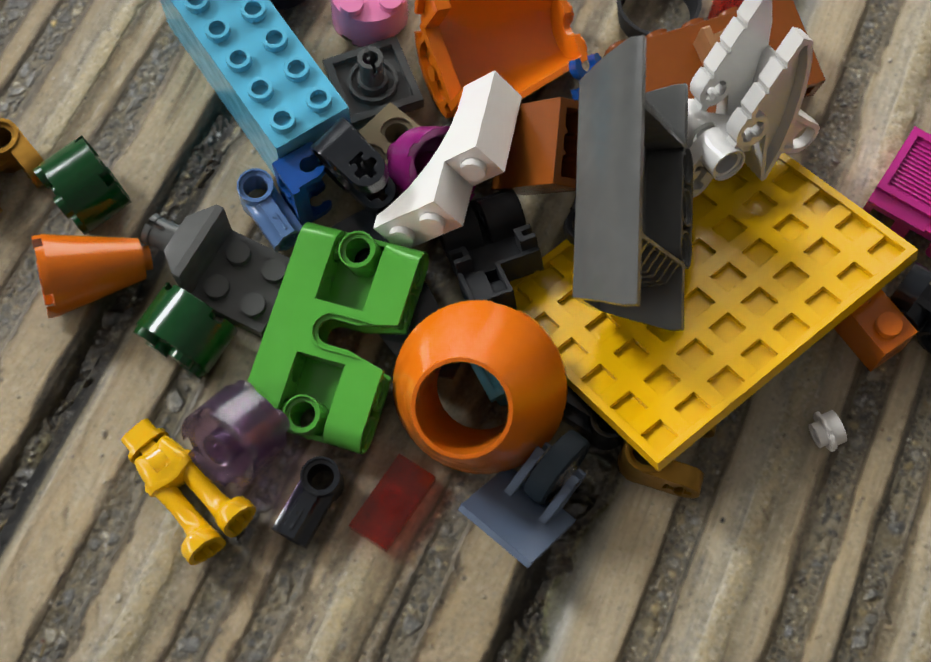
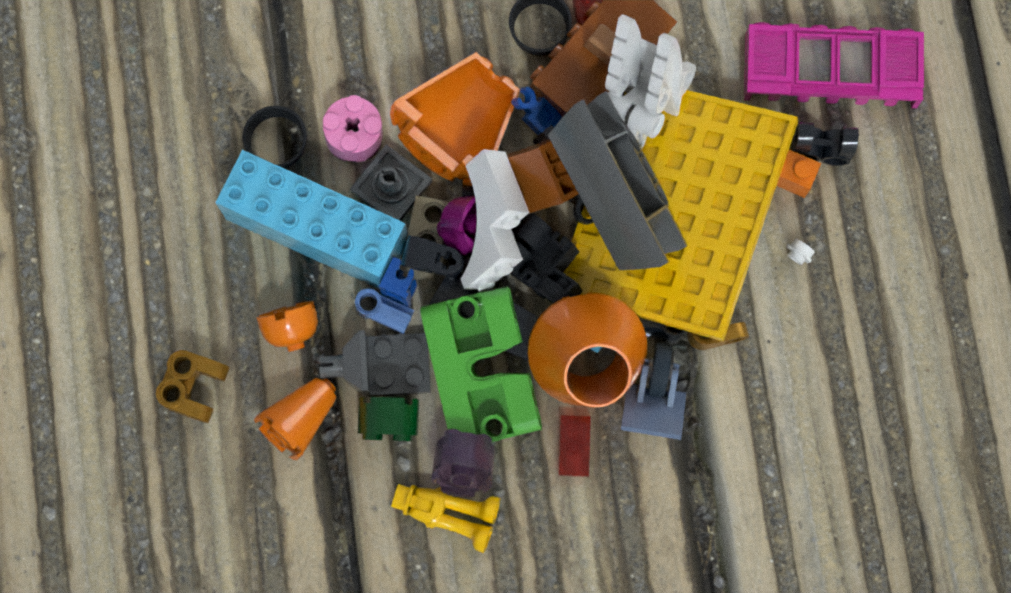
camera: 30 degrees left, 10 degrees up
dark green brick [33,135,132,235] -> none
black piece [272,456,344,549] -> none
none -> orange cylinder [256,301,318,352]

